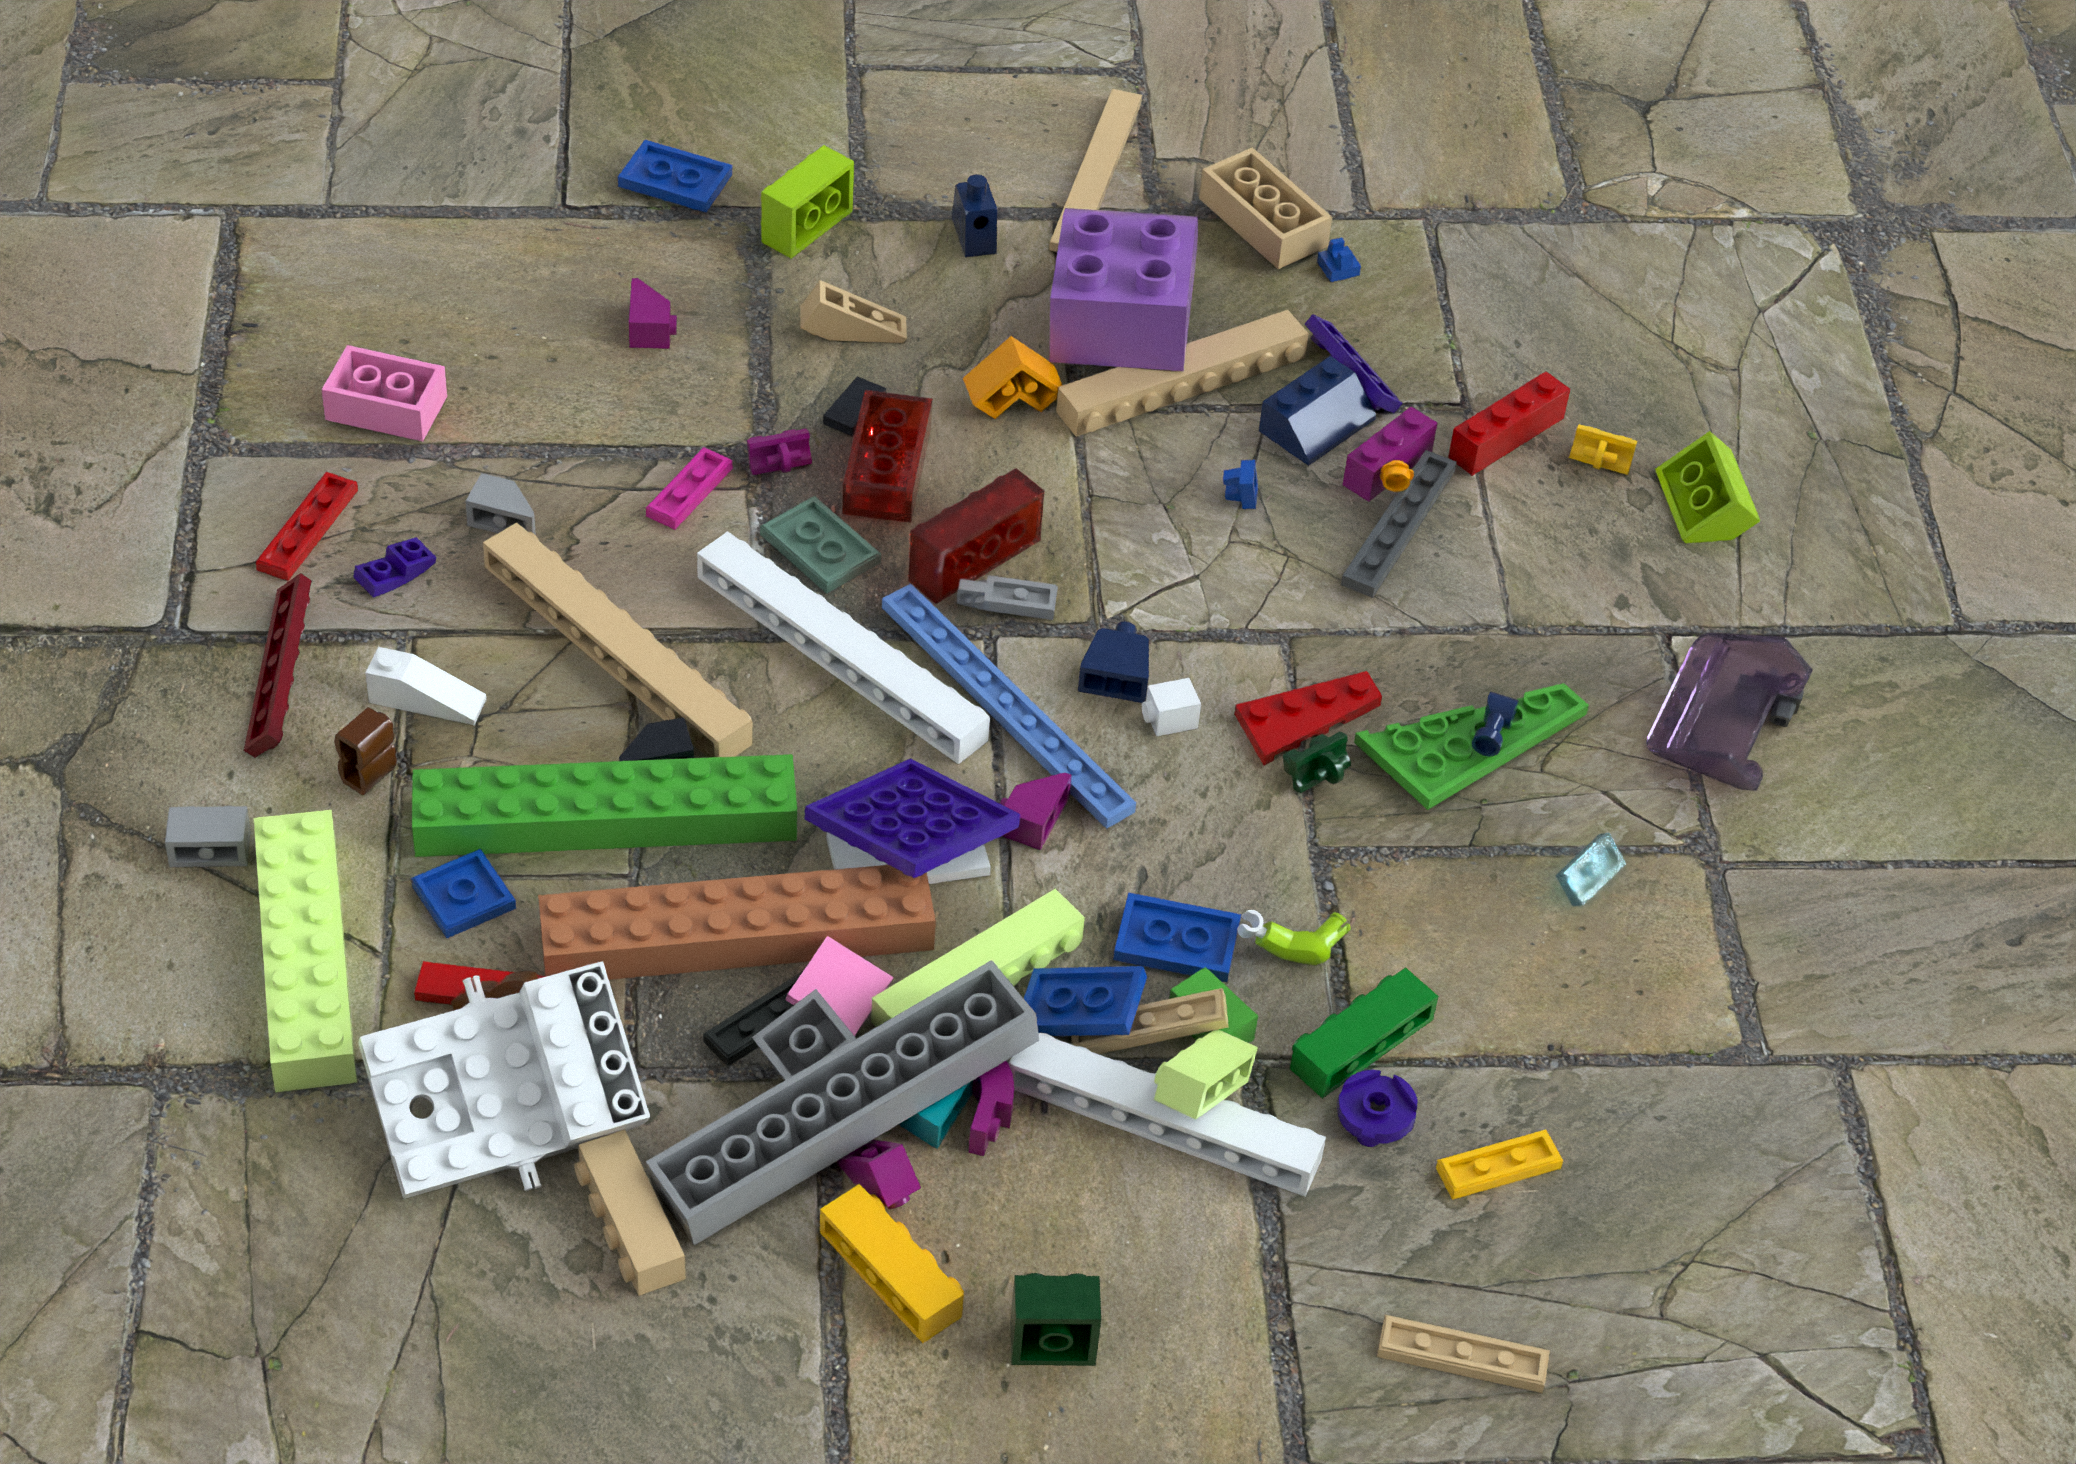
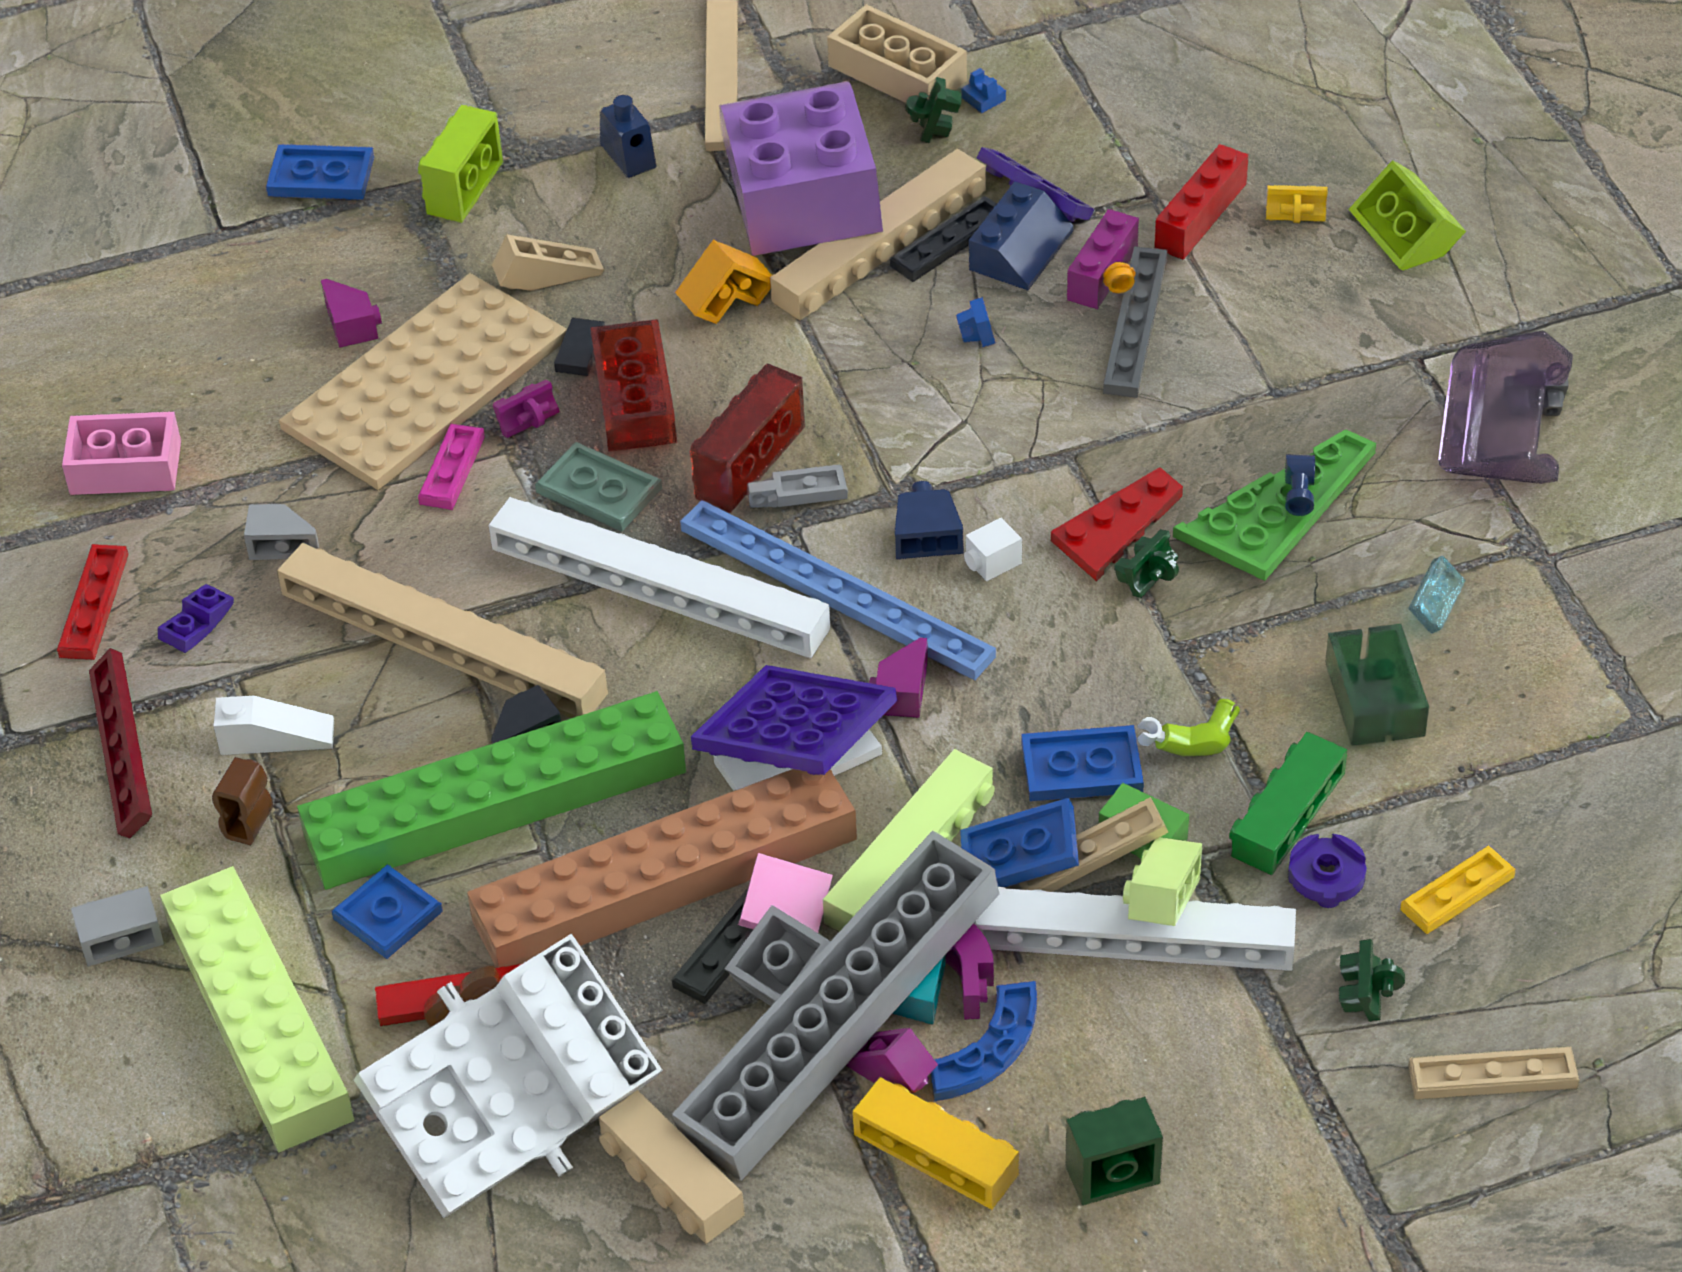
camera: 10 degrees left, 0 degrees up
none -> tan plate [279,273,567,490]
none -> black tile [890,196,997,282]
none -> dark green hips [905,77,961,143]
none -> blue tile [930,981,1037,1102]
none -> clear green piece [1325,623,1429,746]
none -> dark green hips [1339,939,1405,1022]

